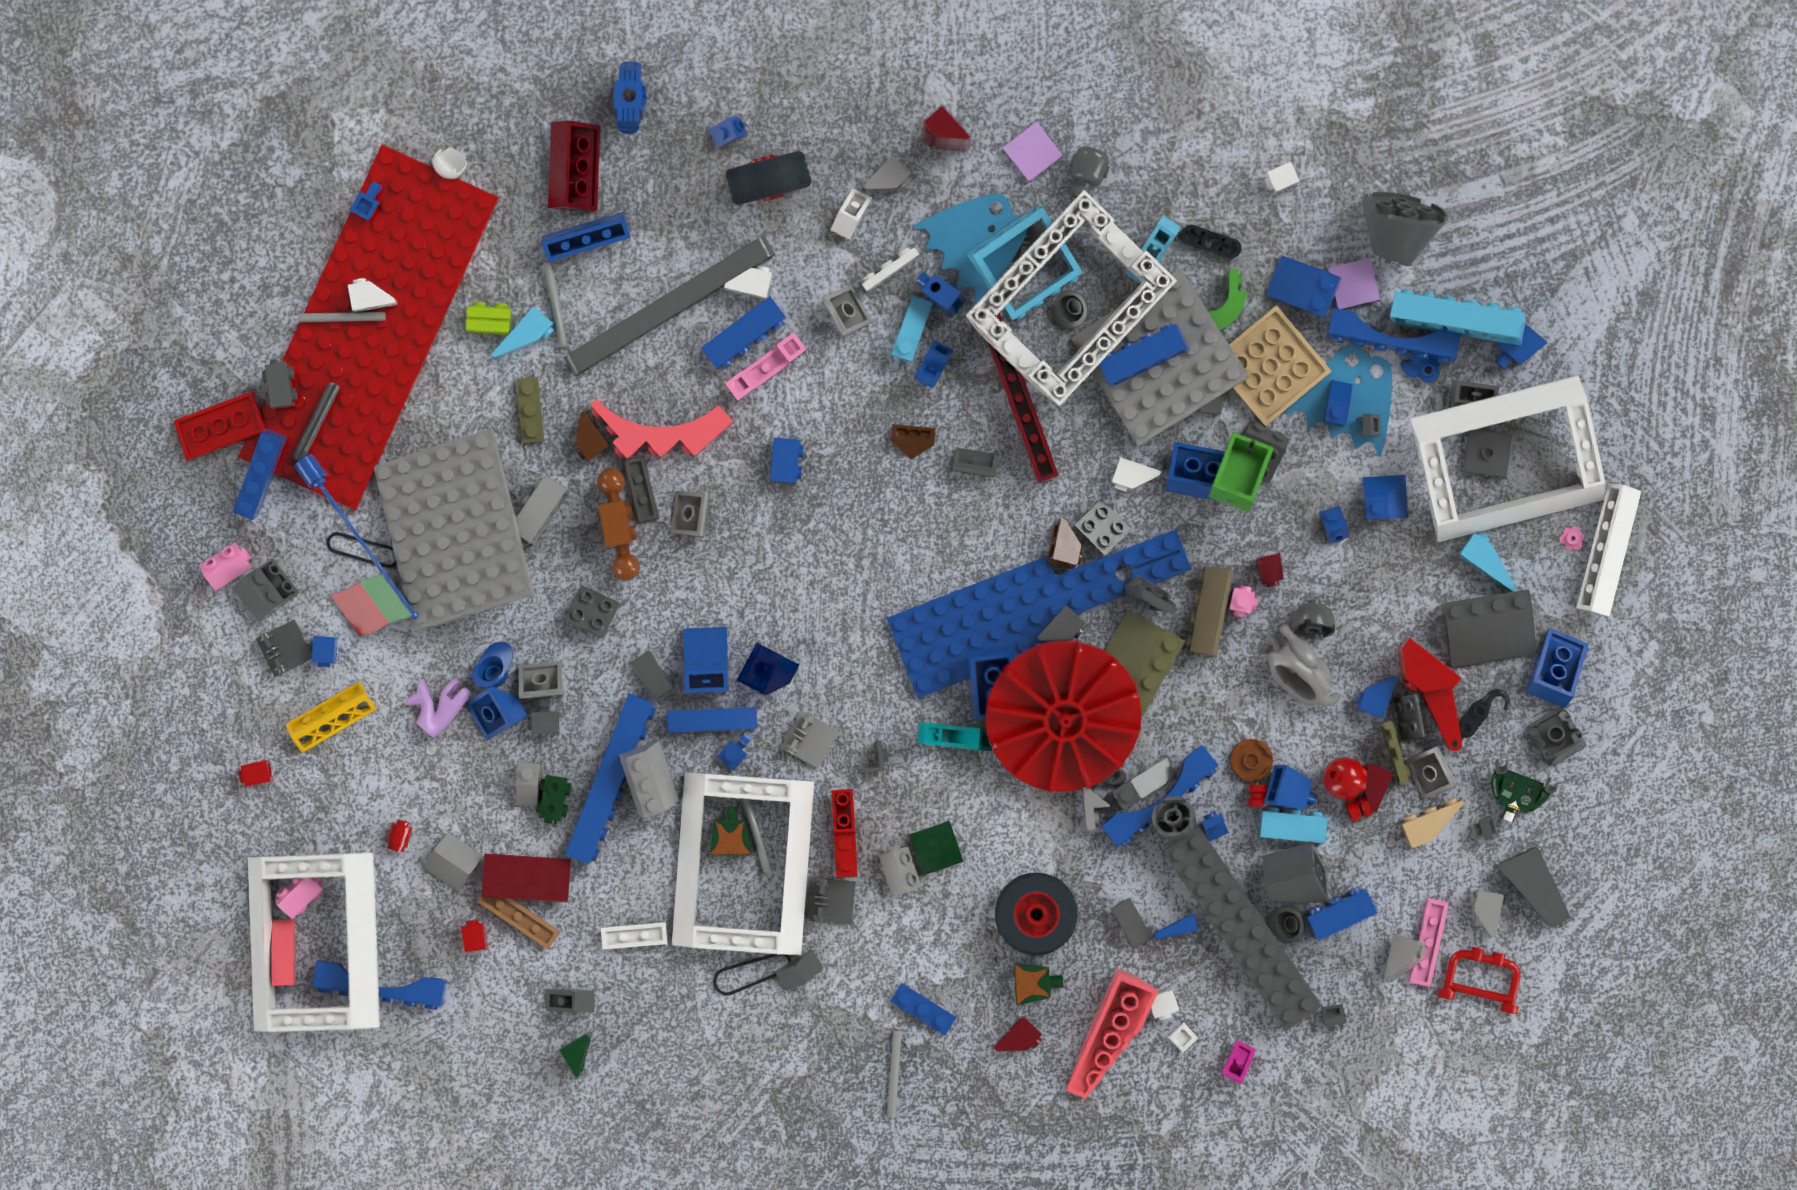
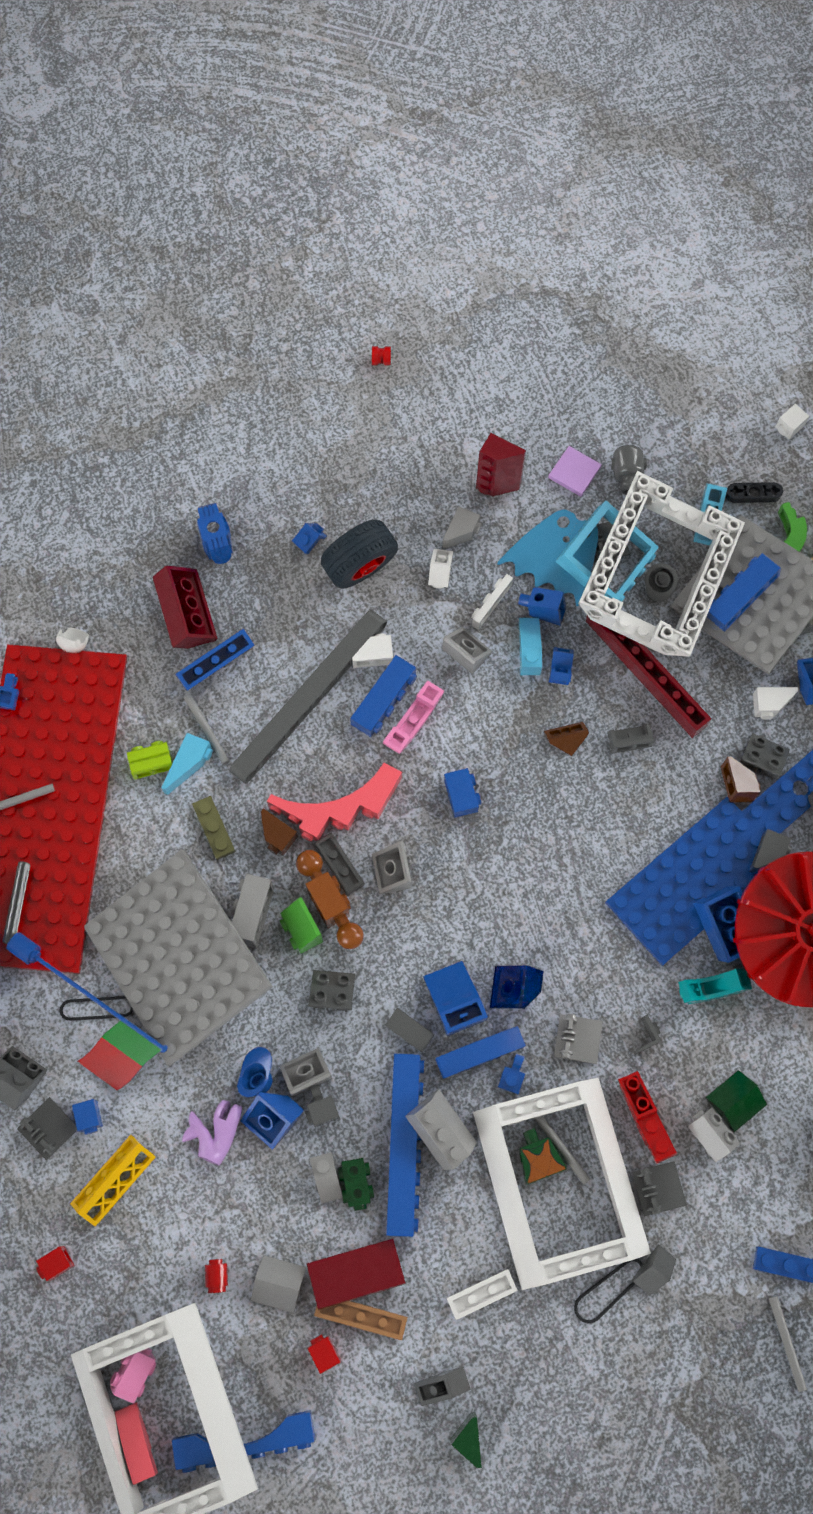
camera: 20 degrees left, 15 degrees down
white slope [348,278,397,312] -> none
none -> bright green slope [279,897,323,954]

